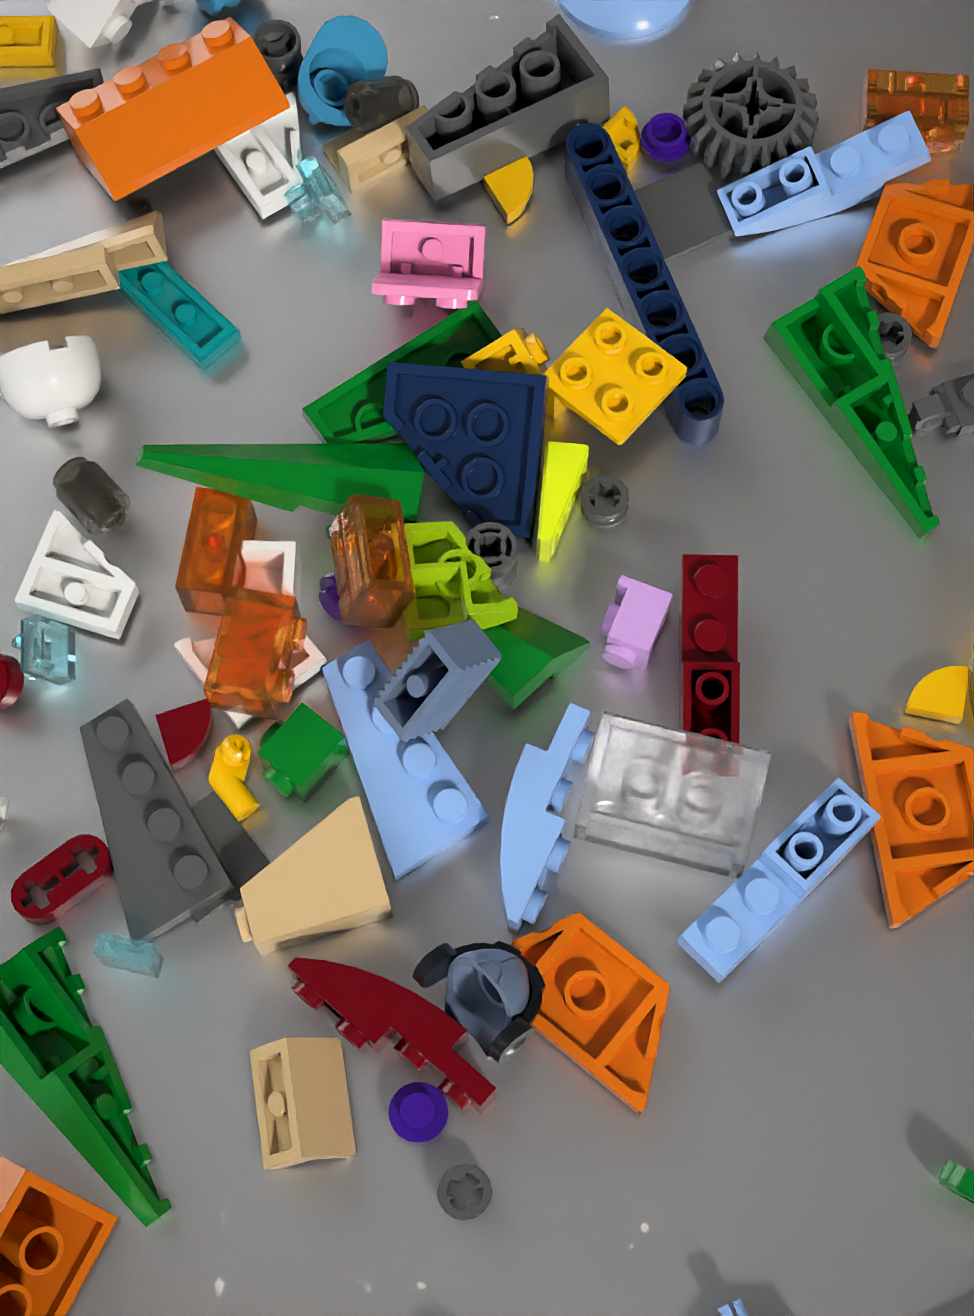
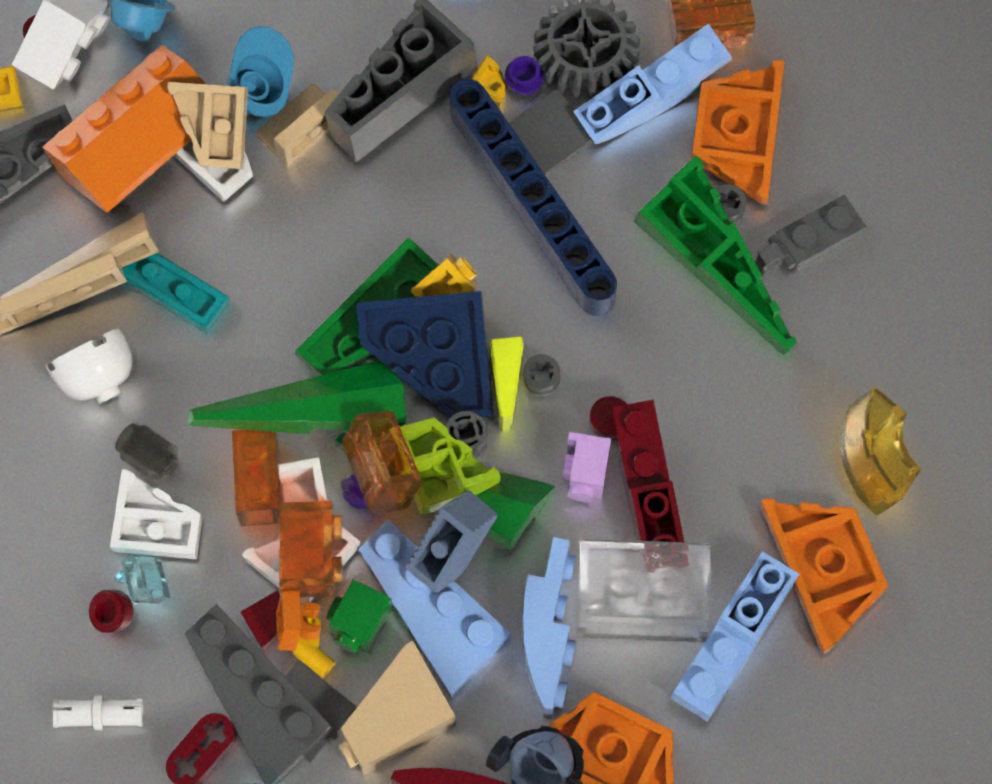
camera: 15 degrees left, 0 degrees up
dark grey wheel [251,20,303,91] -> none
clear light blue tile [284,155,352,225] -> none
clear smoke brick [344,75,419,133] -> none
bright pink bracket [372,219,486,309] -> none
yellow tile [483,156,533,224] -> none
yellow bracket [543,308,687,445] -> none
yellow tile [904,666,970,724] -> none
none -> tan wing [167,82,248,169]
none -> orange tile [276,591,321,651]
none -> dark red tile [589,396,627,440]

